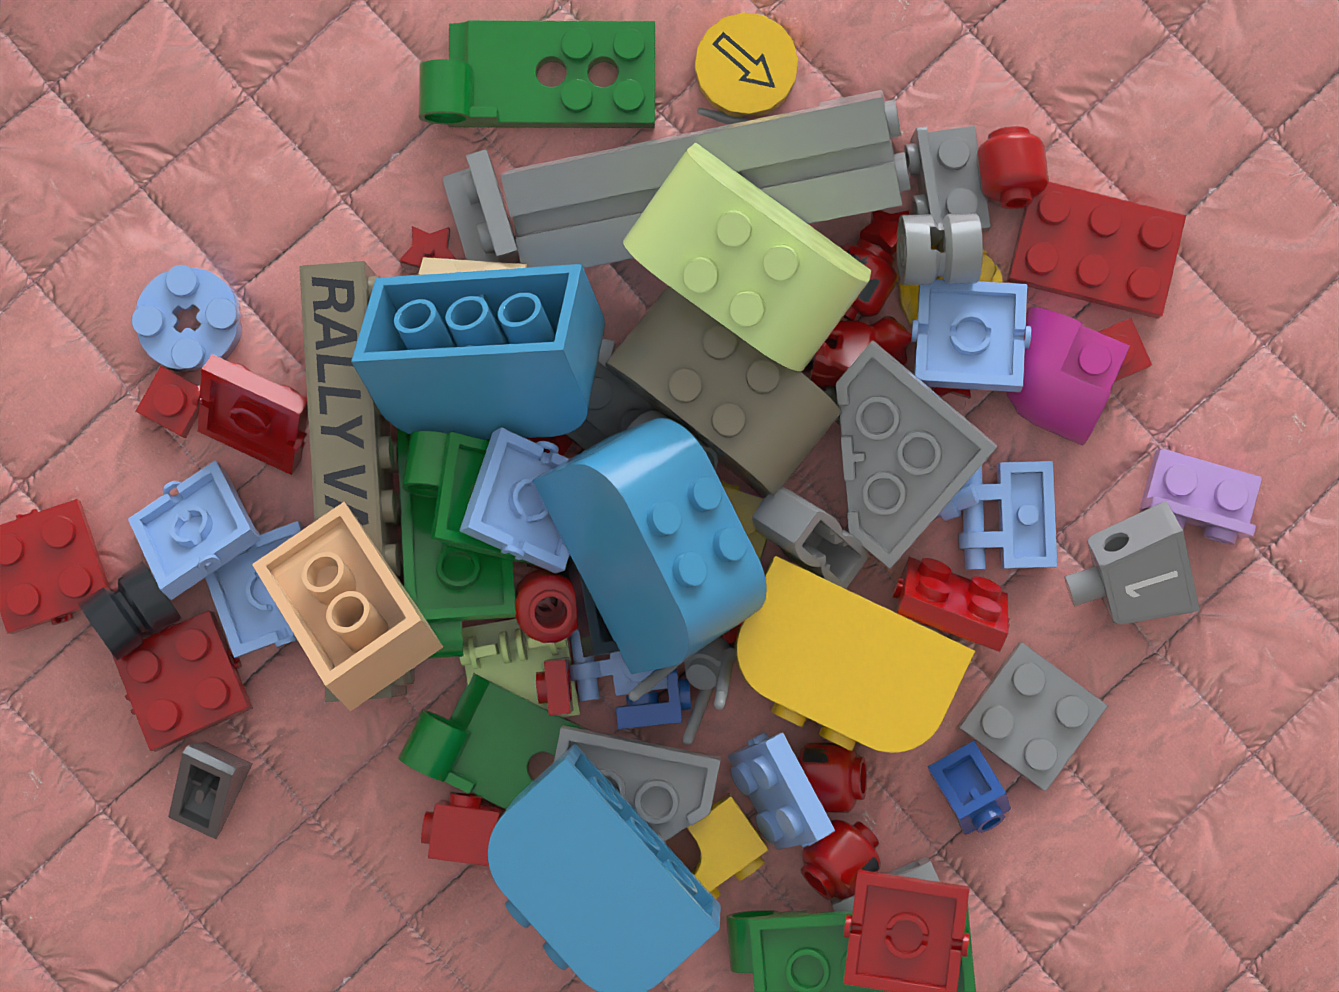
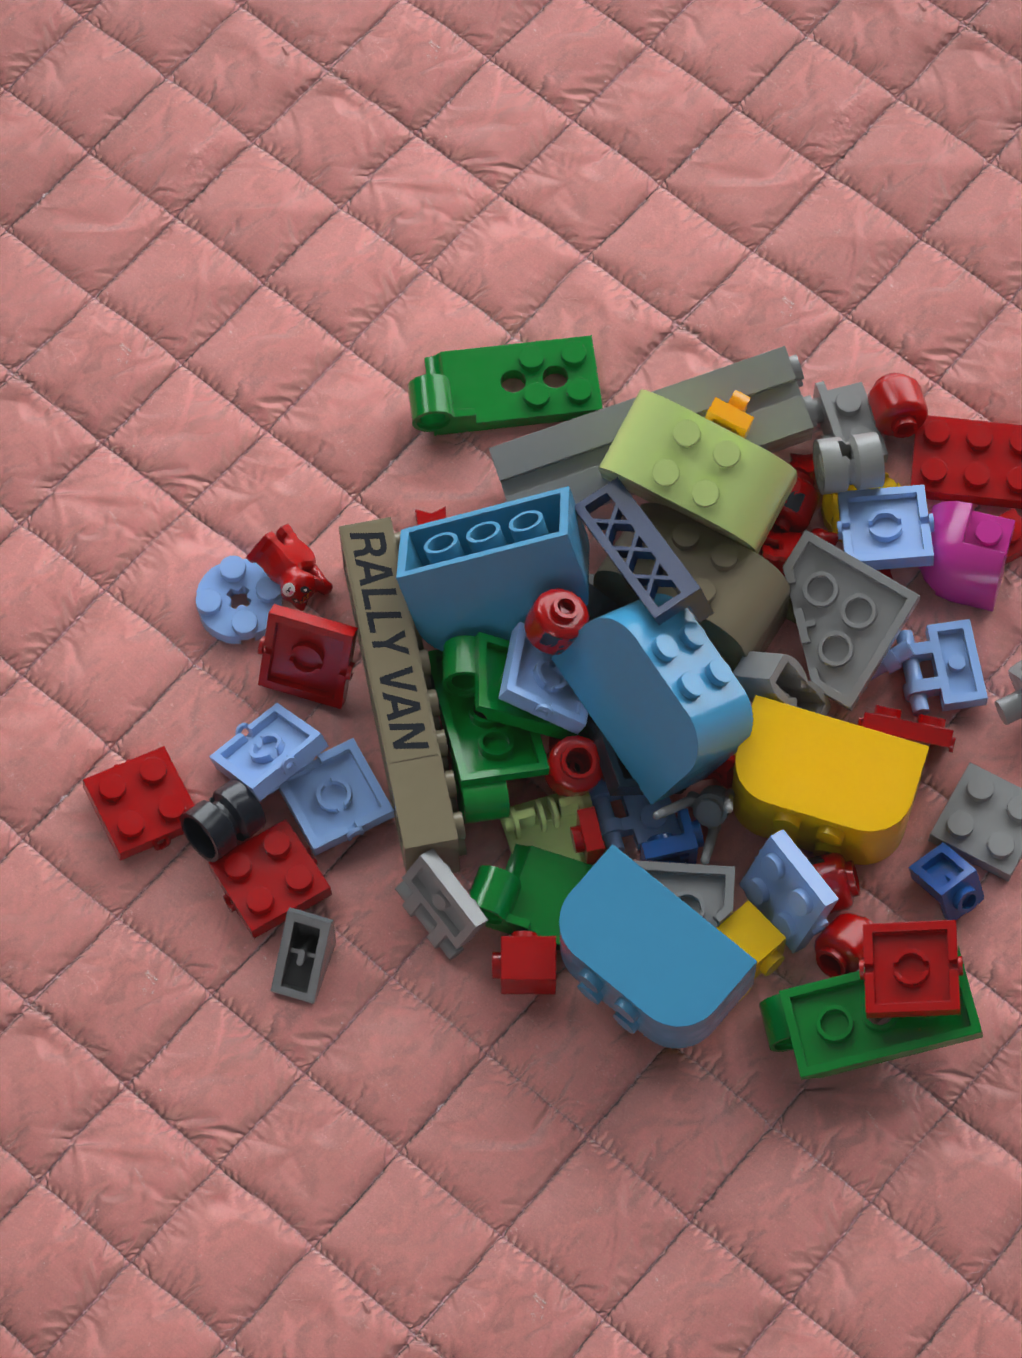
camera: 10 degrees left, 20 degrees down
red plate [135,366,199,438] -> none
light nougat slope [252,502,443,712] -> none
light grey bracket [443,149,520,264] -> none
yellow tile [695,12,798,118] -> none
none -> red animal [246,524,333,611]
none -> light grey plate [395,848,488,960]
none -> red head [524,588,589,655]
none -> dark blue fence [575,477,714,625]
none -> light orange tile [705,390,754,439]

